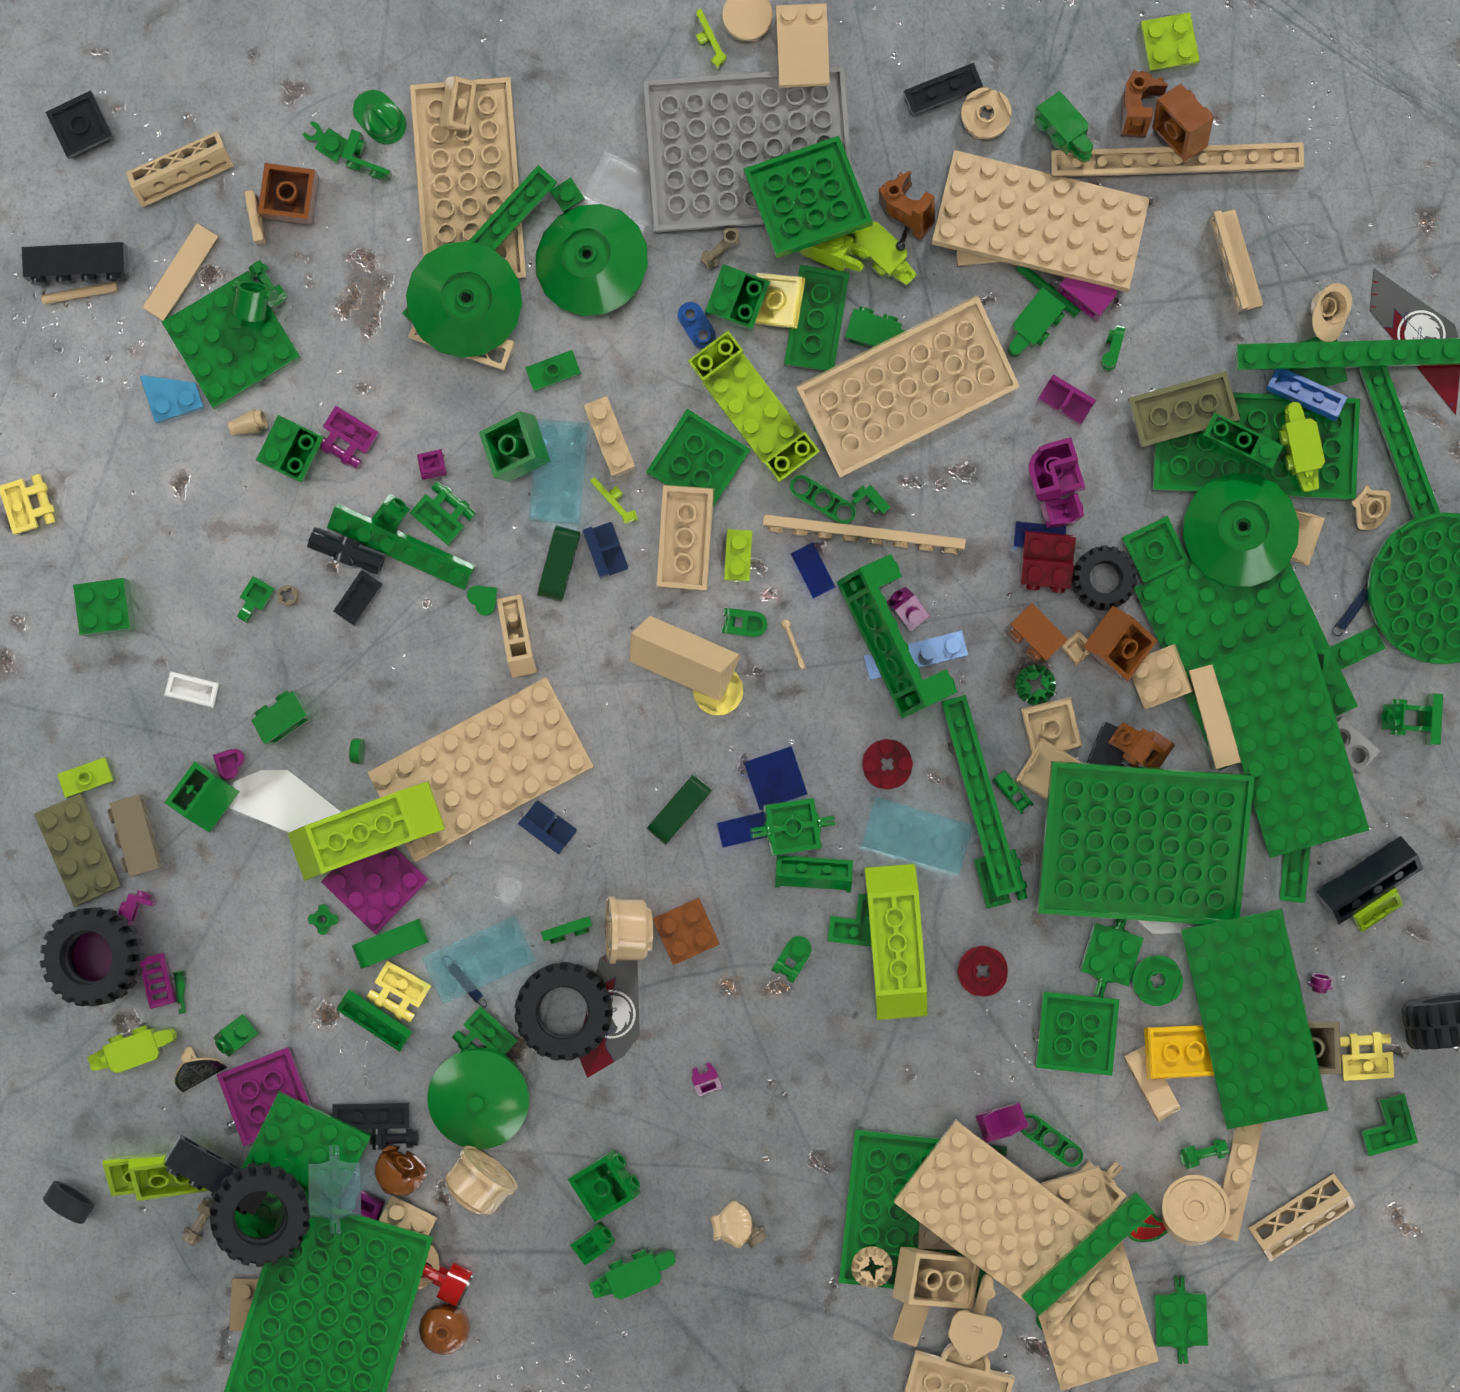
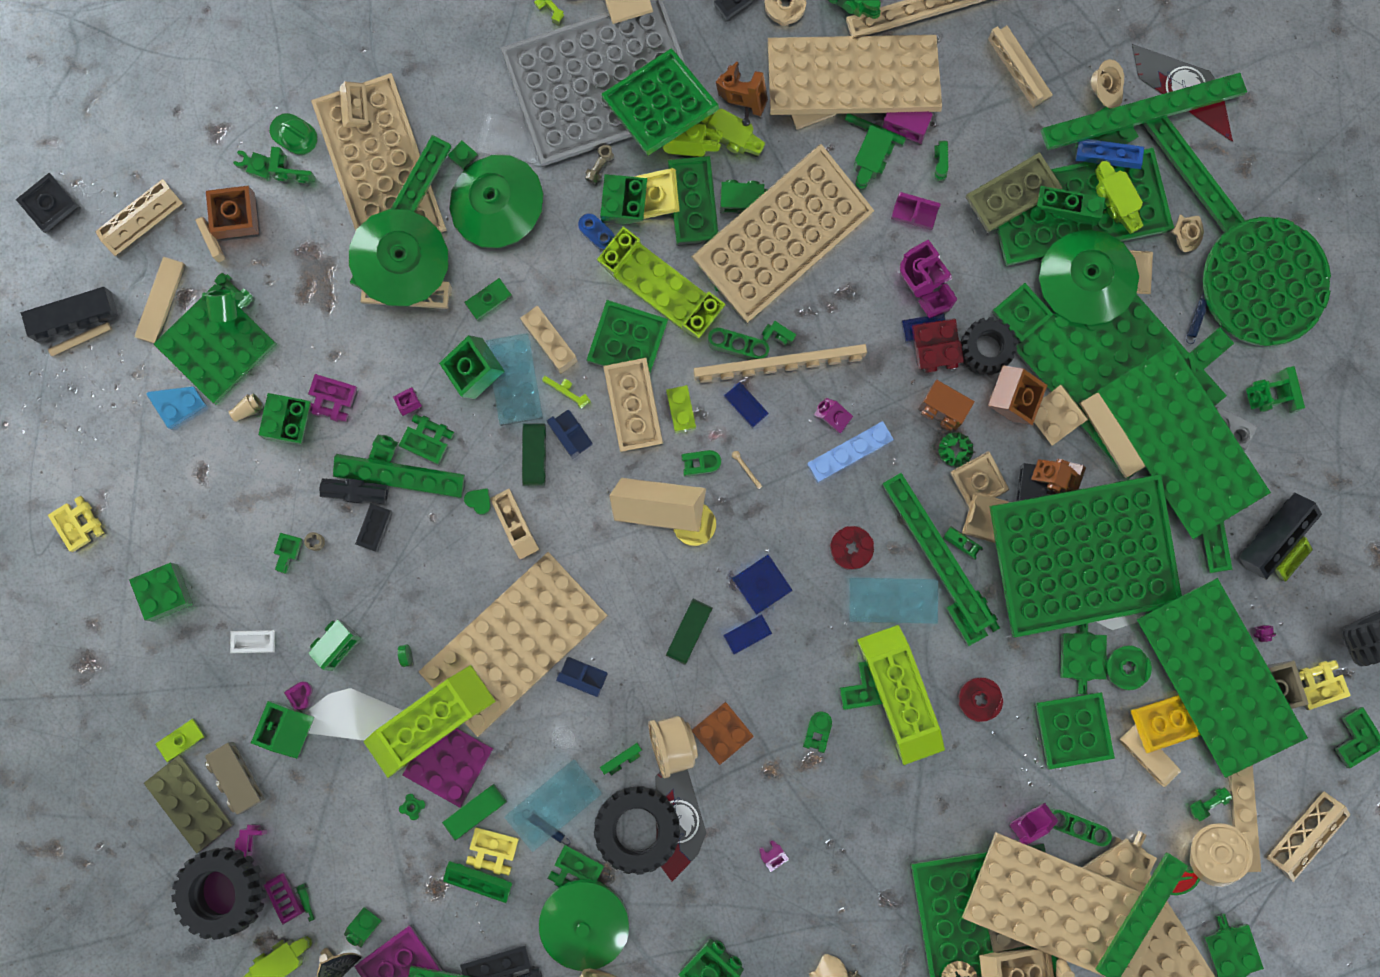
camera: 15 degrees left, 5 degrees down
green plate [750,798,835,856] -> none
green container [775,855,853,893] -> none
green plate [836,554,957,719] -> none
tan tile [1060,630,1090,666] -> none

